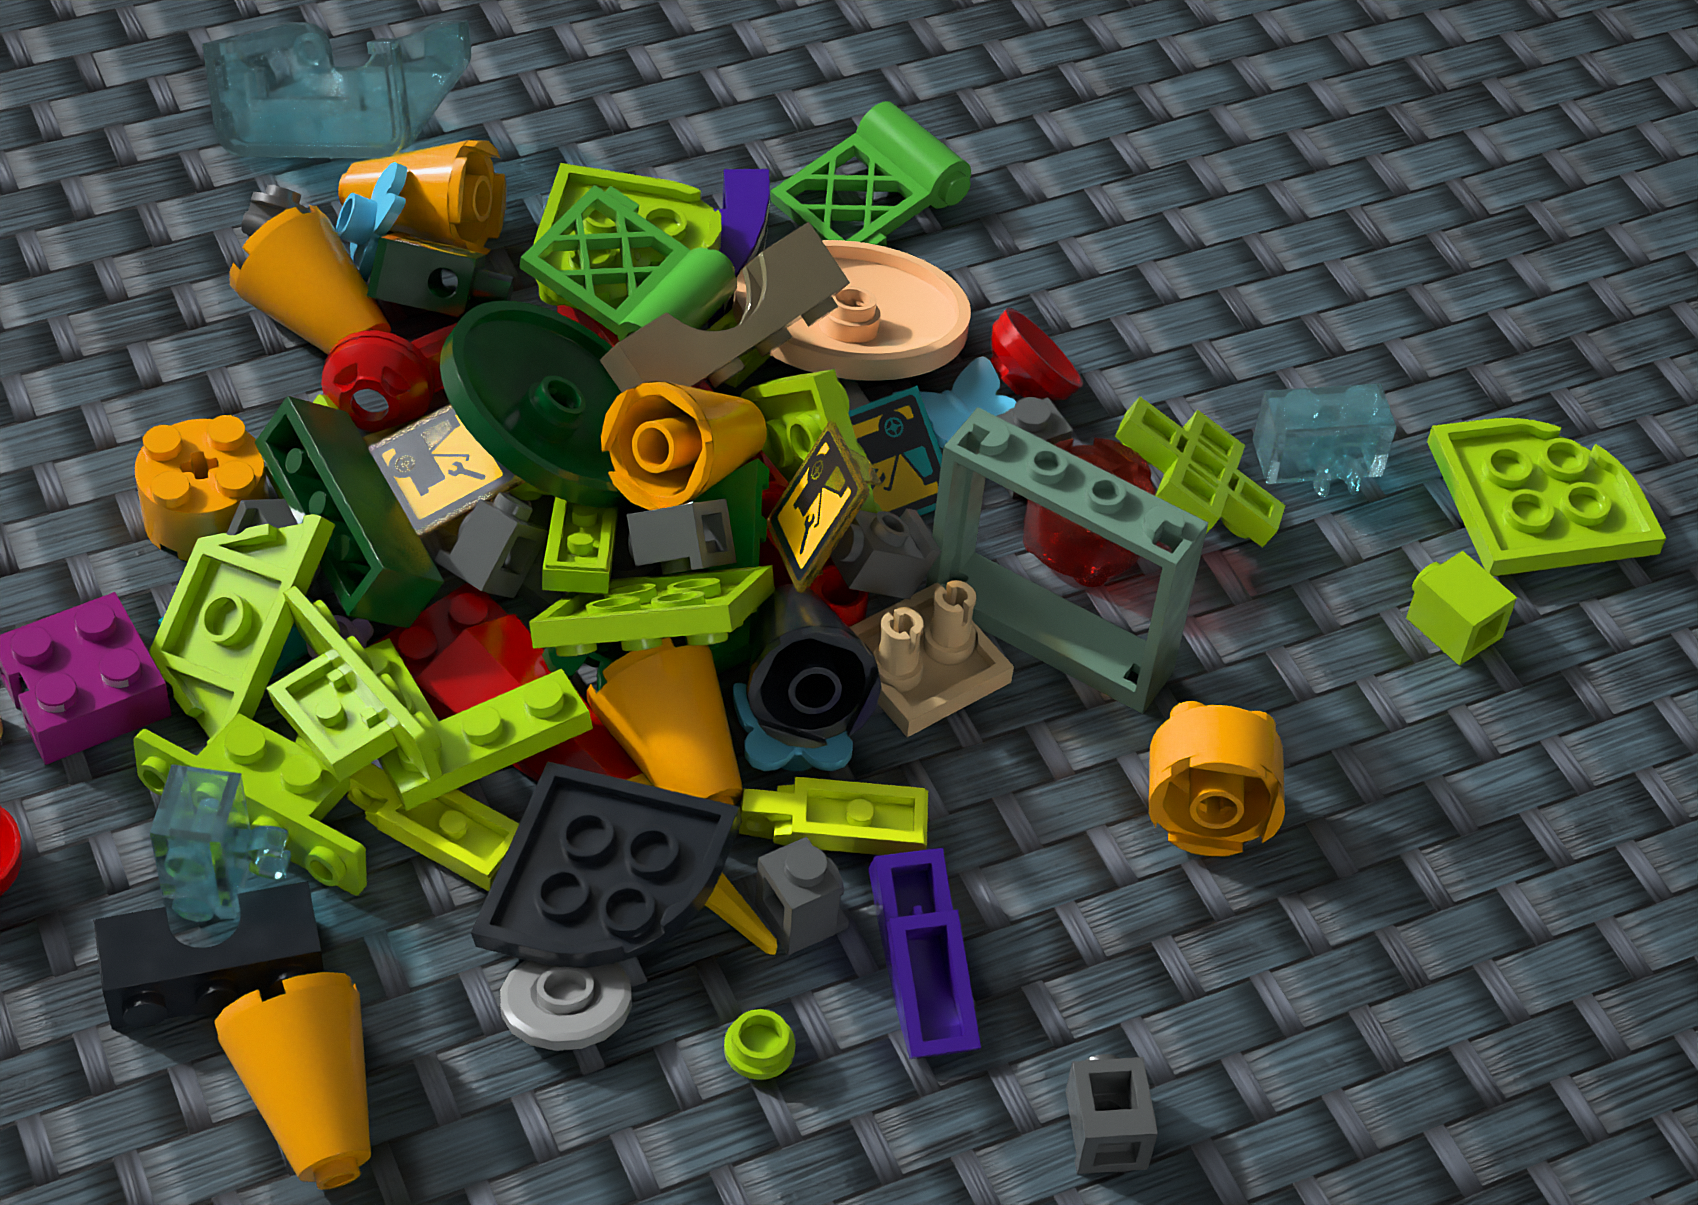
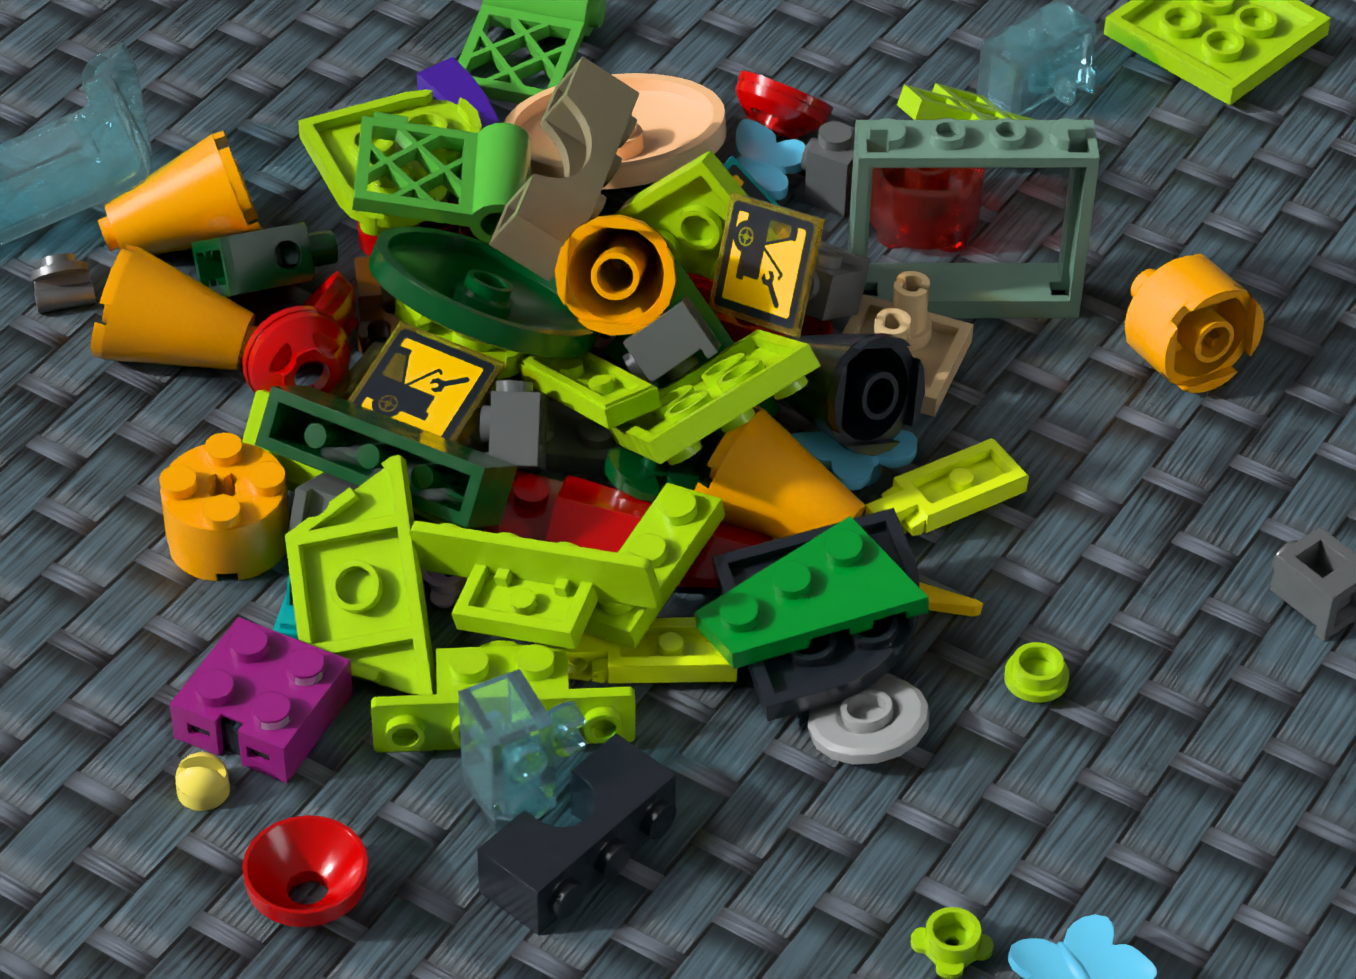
camera: 30 degrees left, 5 degrees down
light orange cone [215,972,371,1190] -> none
medium azure animal [336,162,408,282] -> none
dark grey brick [755,837,849,956] -> none
dark purple slope [869,848,981,1060] -> none
lime brick [1406,551,1517,666] -> none
none -> green wing [695,516,929,669]

